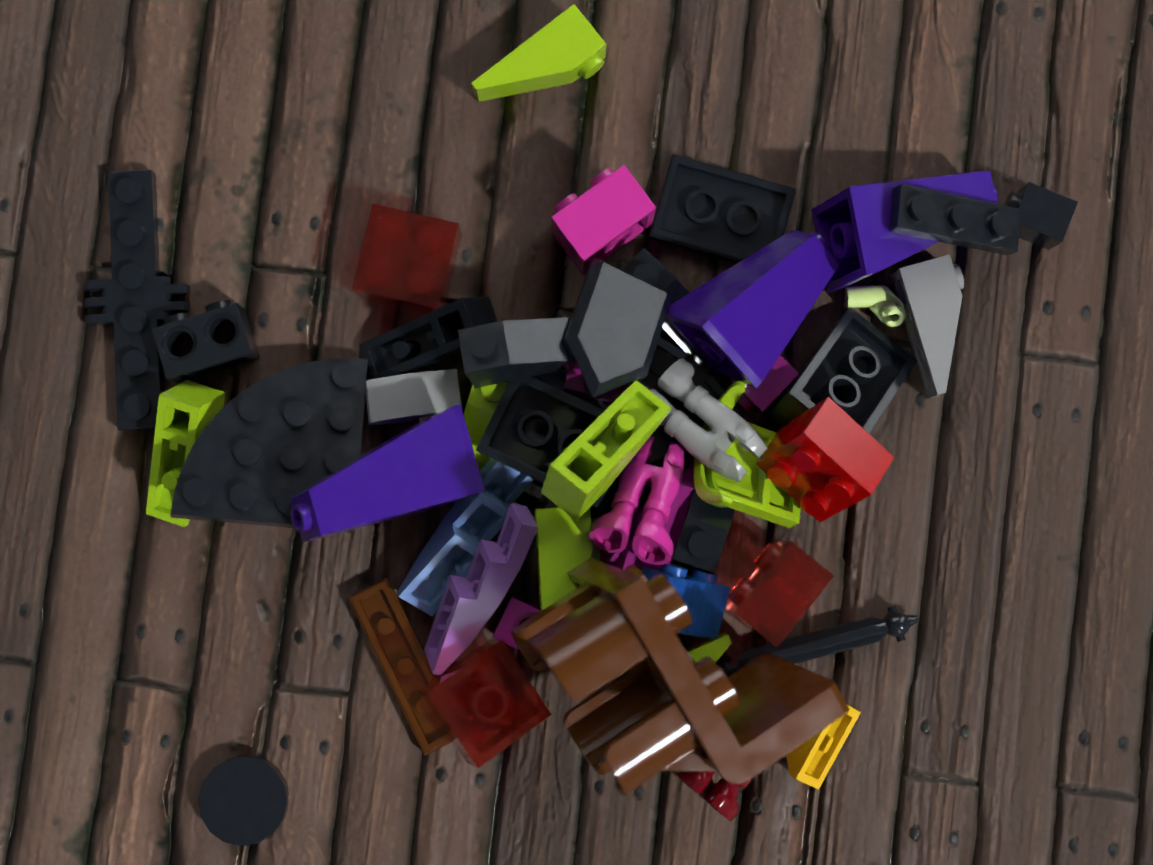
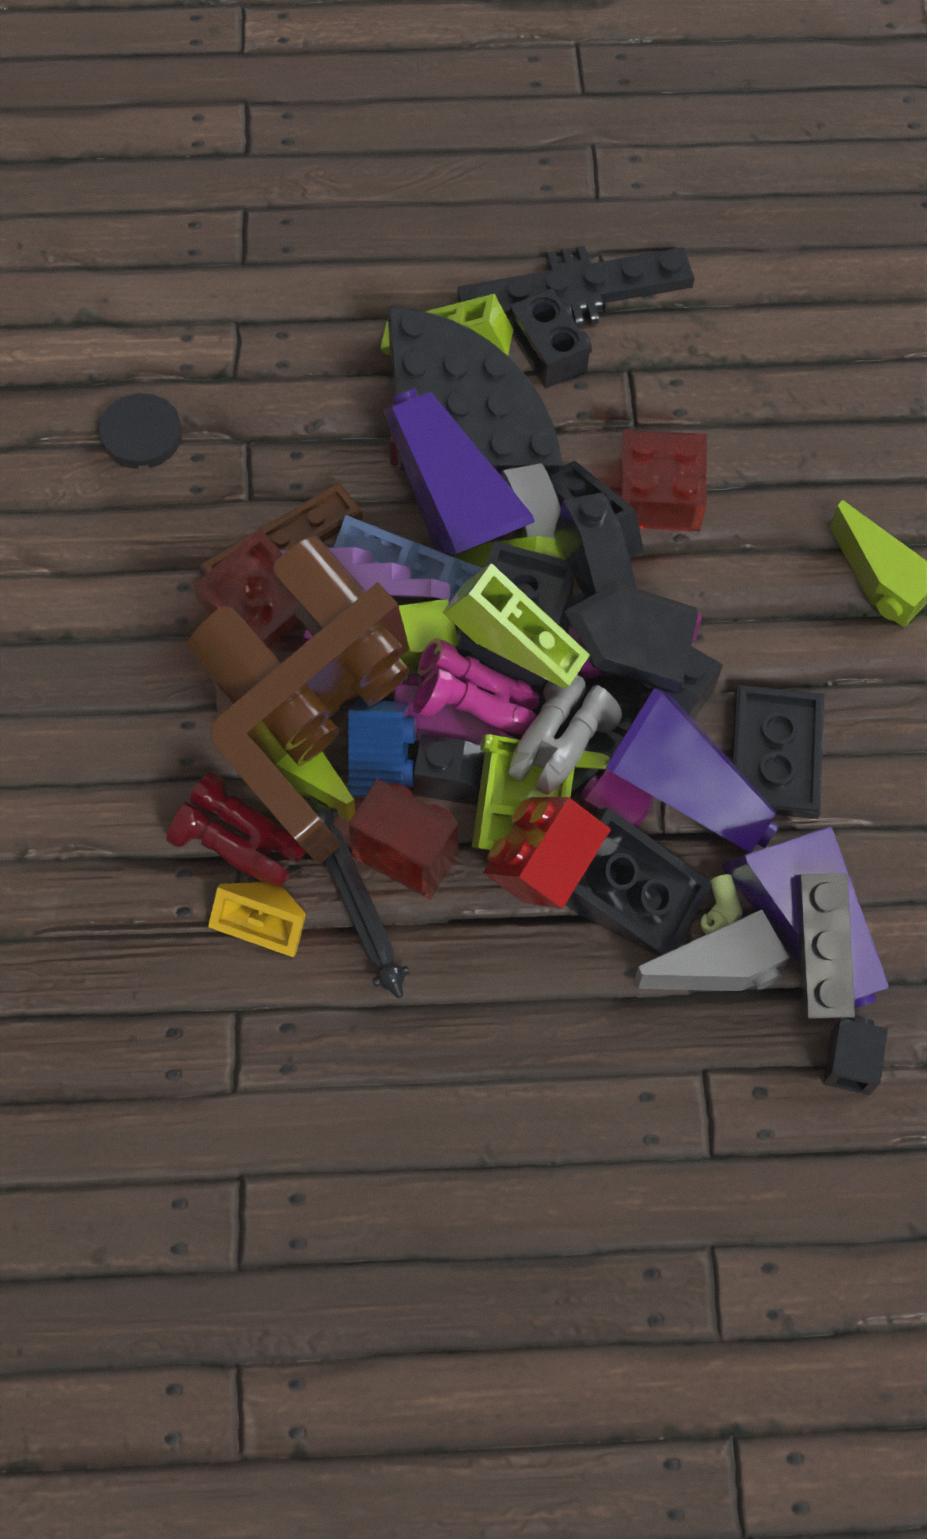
camera: 80 degrees right, 20 degrees down
dark pink brick [551,165,656,275] -> none

